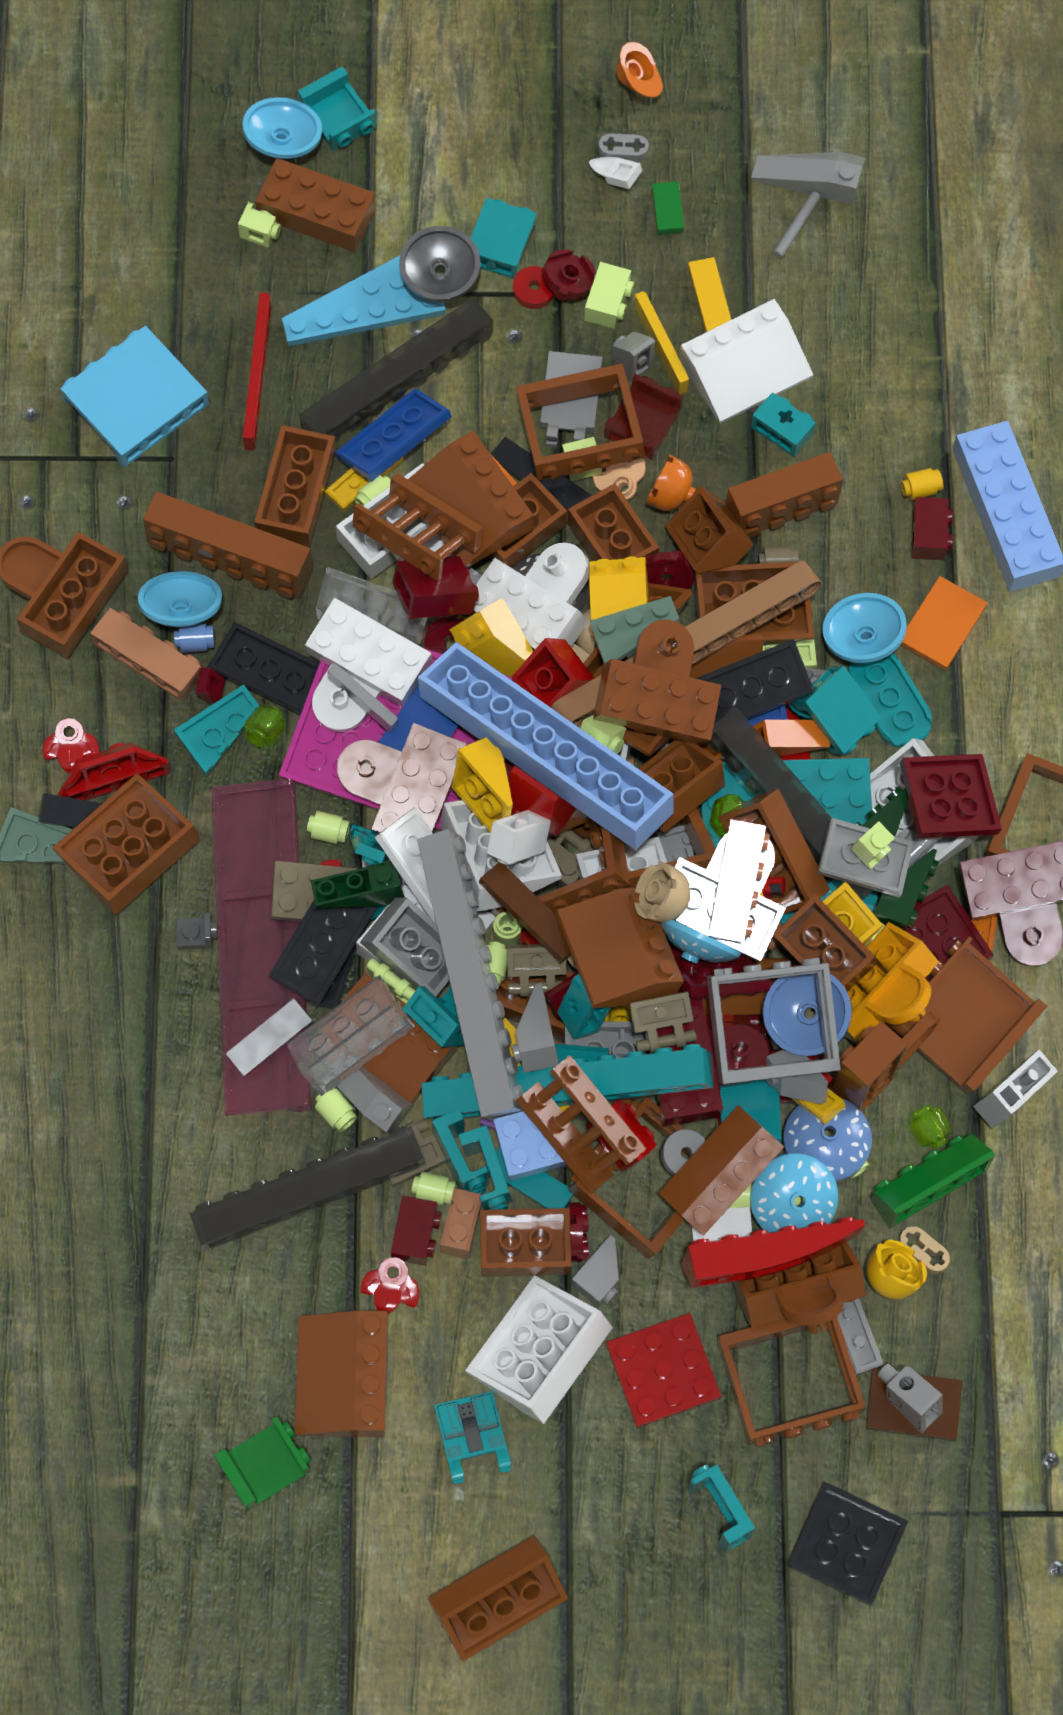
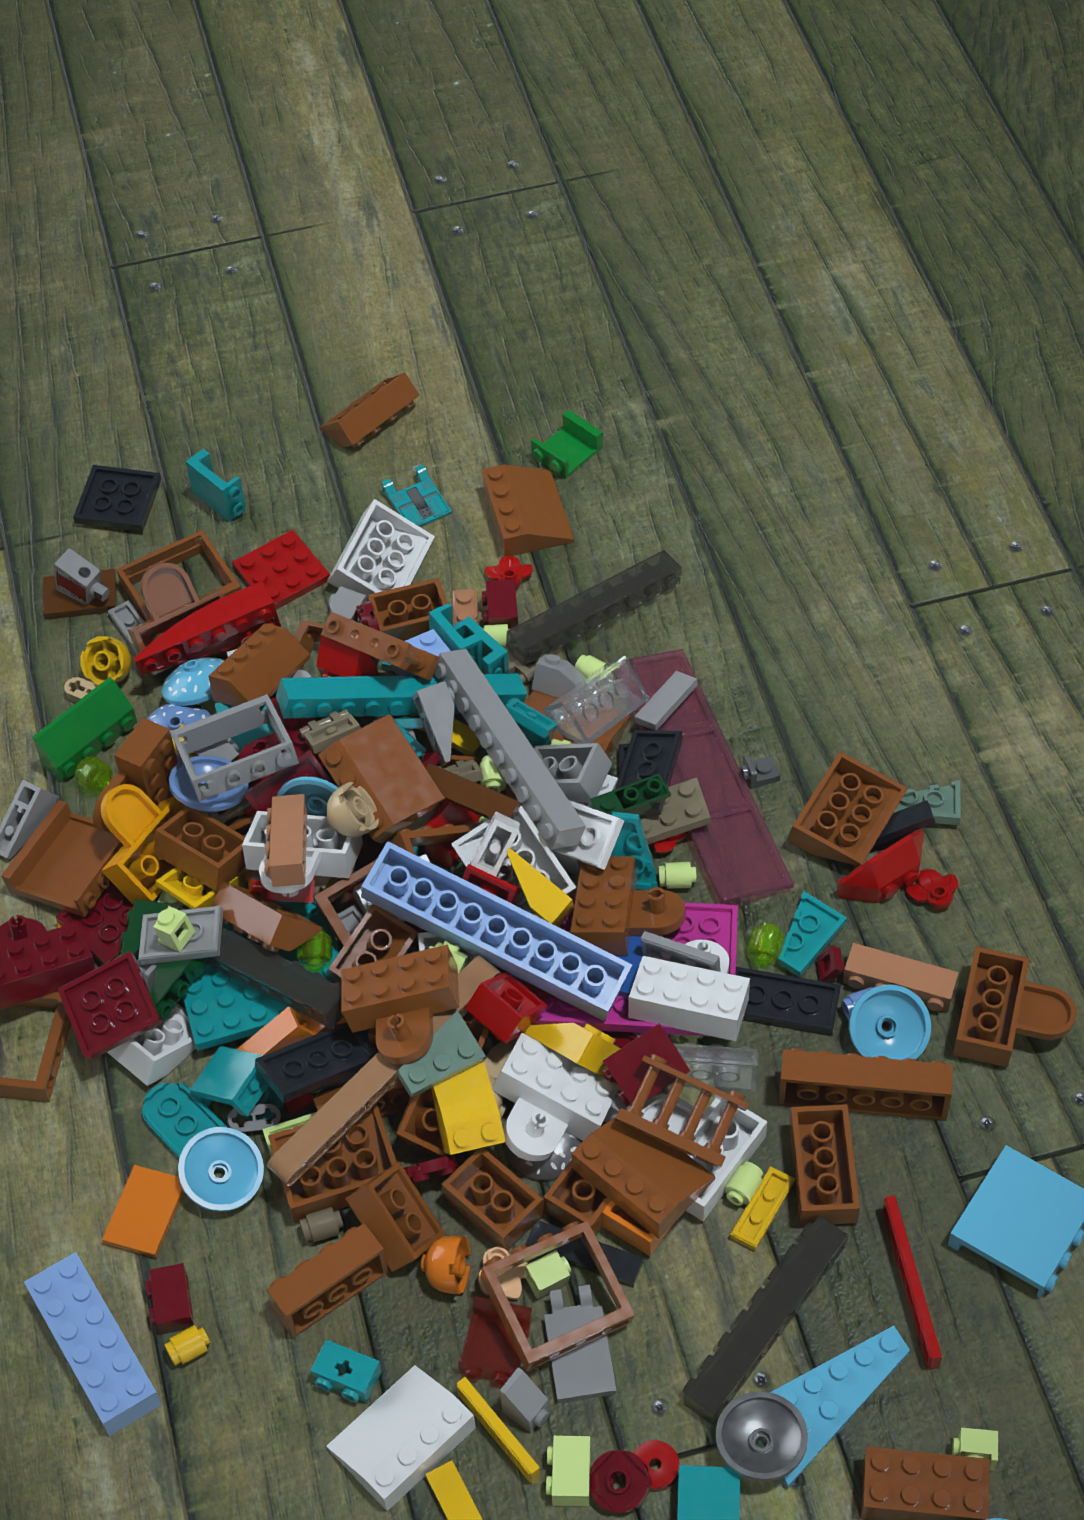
camera: 170 degrees right, 15 degrees down
blue tile [335,388,452,482] -> none

